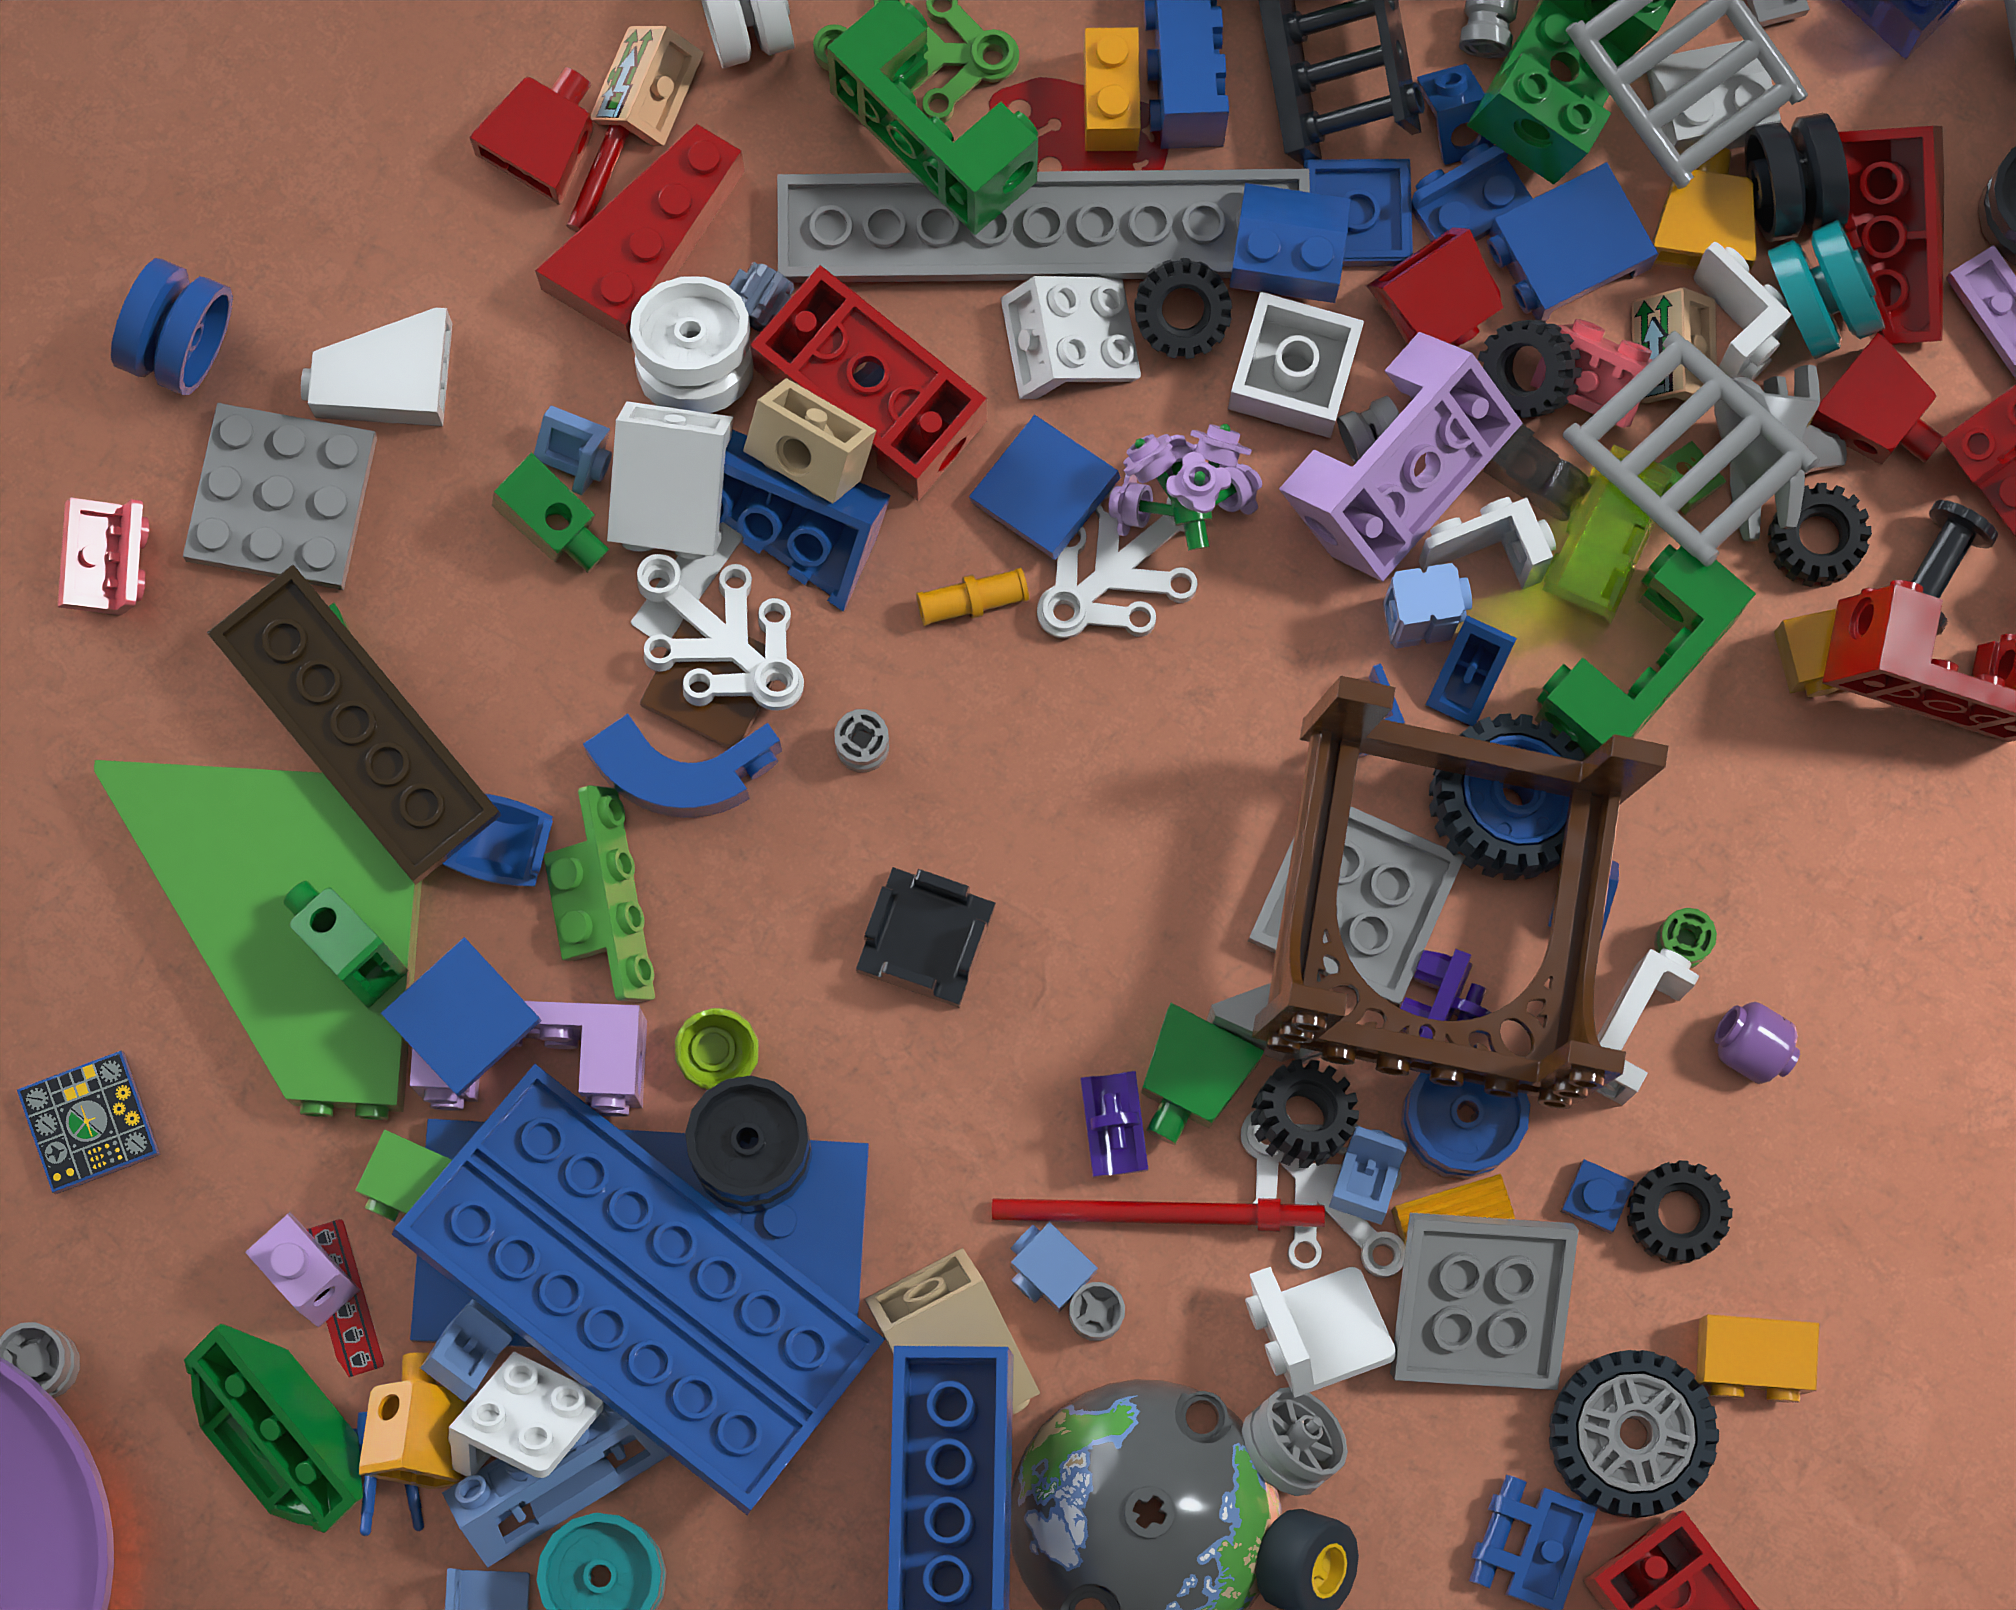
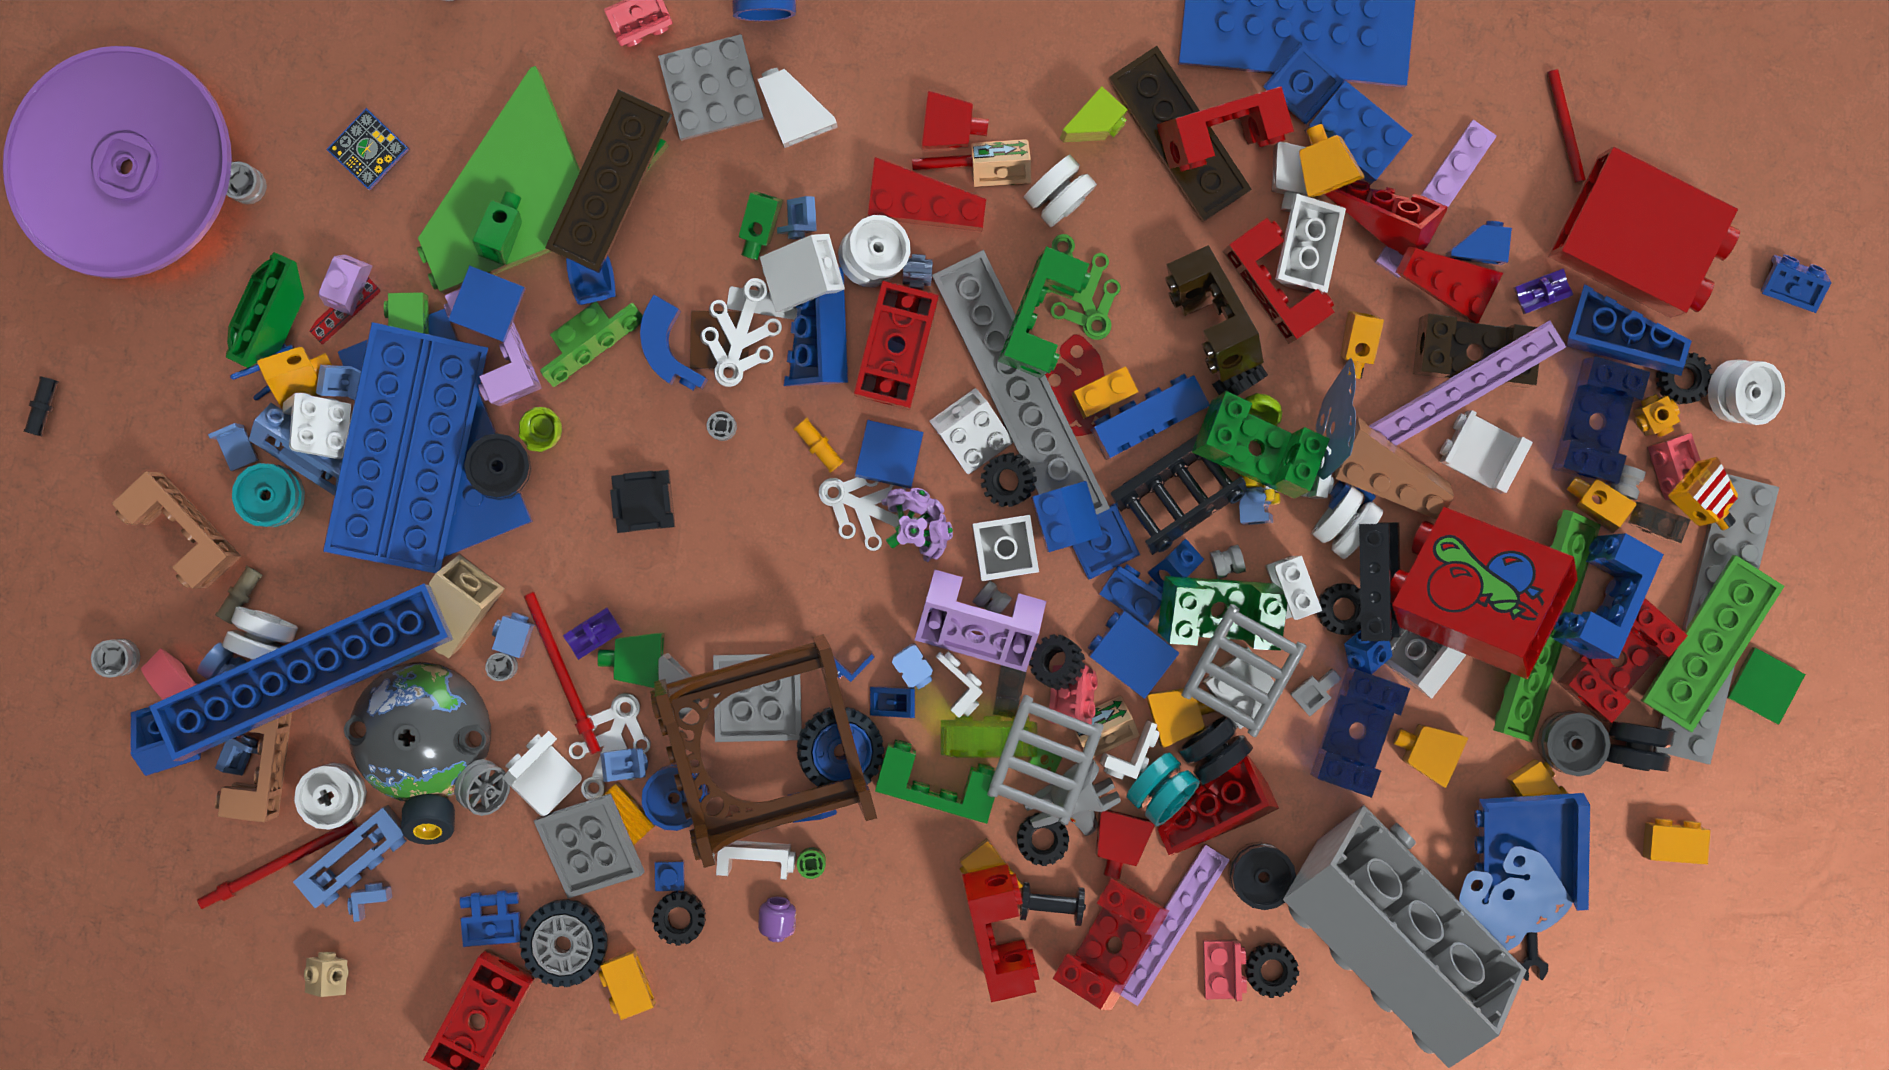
camera: 65 degrees right, 10 degrees up
tan brick [743,378,876,504] -> none
black tyre [1251,1059,1359,1168] -> none
red torso [1367,227,1504,347] -> none
dark purple hips [1400,949,1492,1039] -> none

